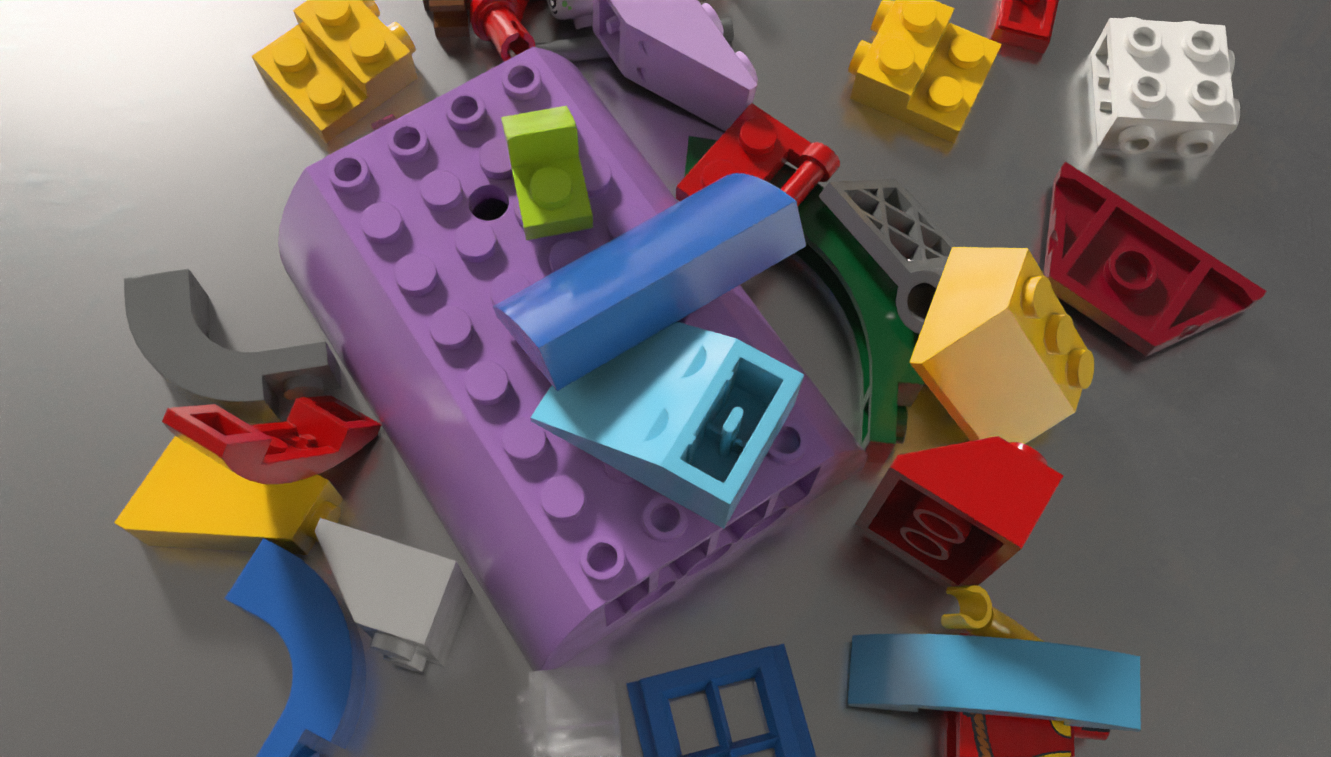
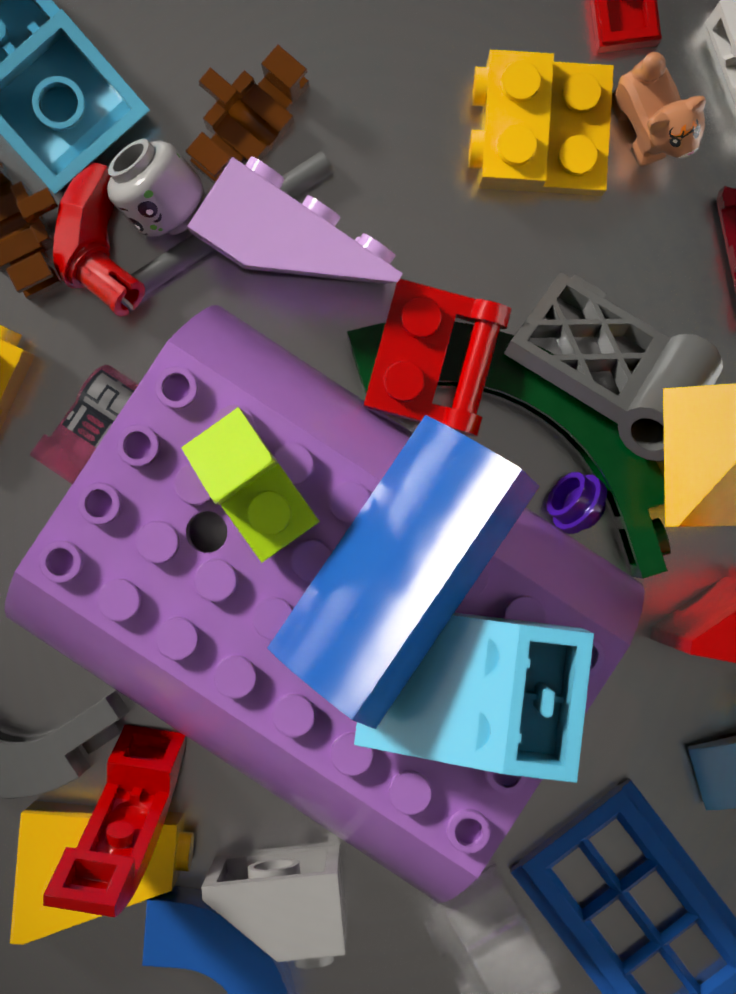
camera: 20 degrees left, 20 degrees up
none -> dark purple plate [547,472,607,534]
none -> nougat animal [611,52,706,167]

